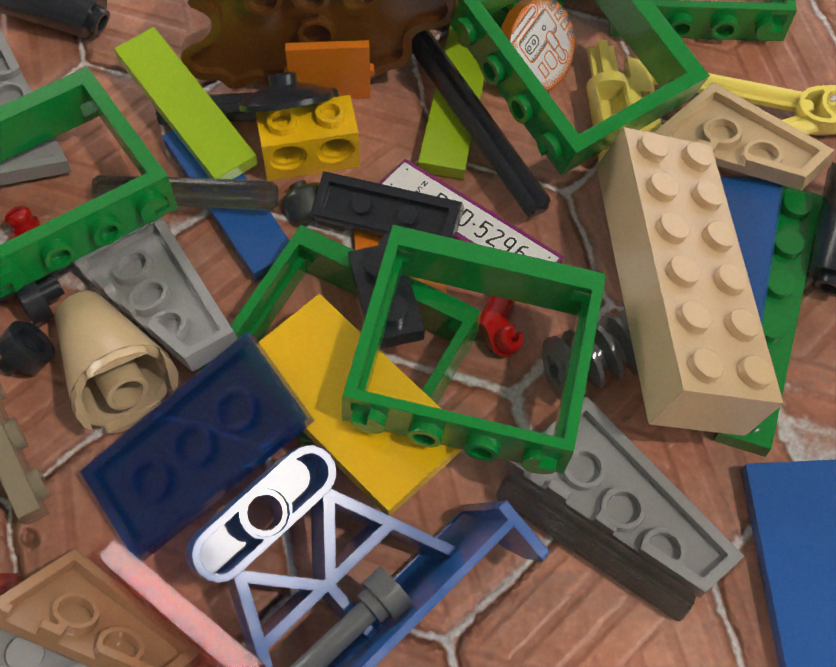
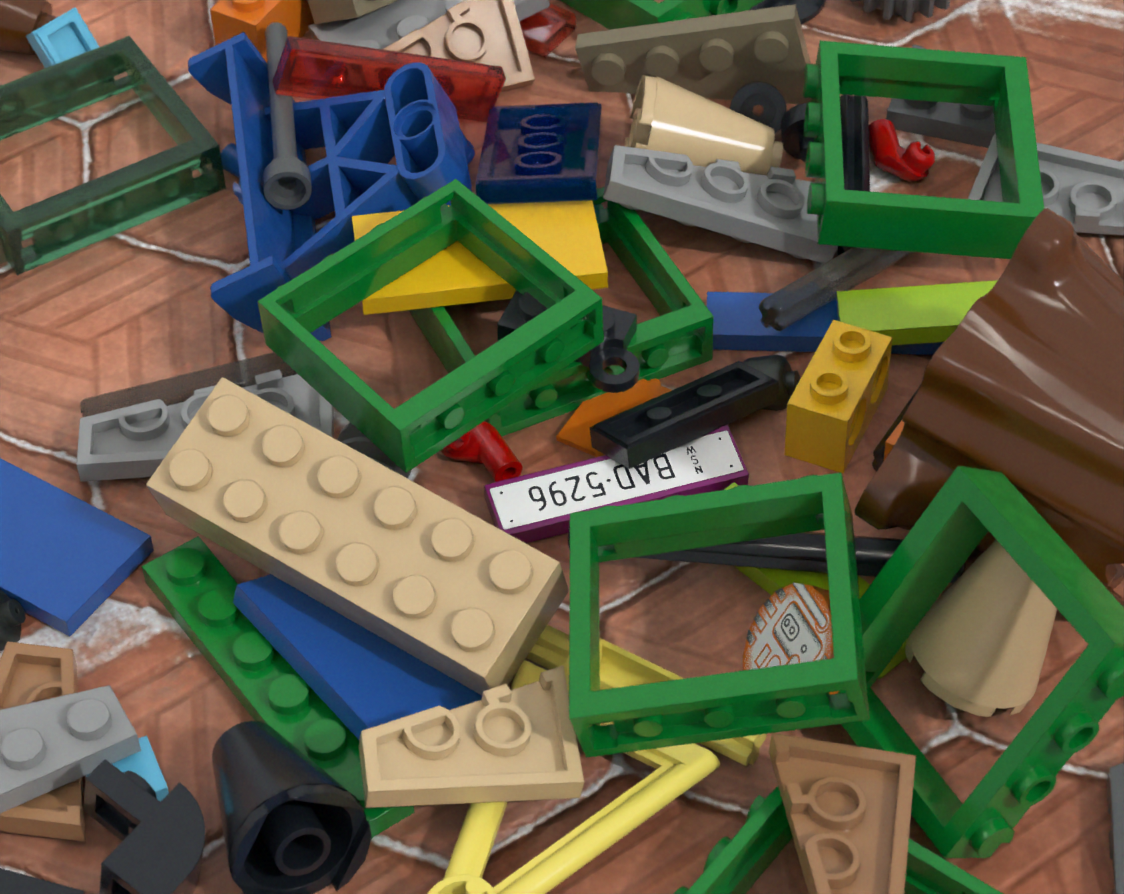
camera: 130 degrees right, 15 degrees down
black dish [237,72,334,112] -> none

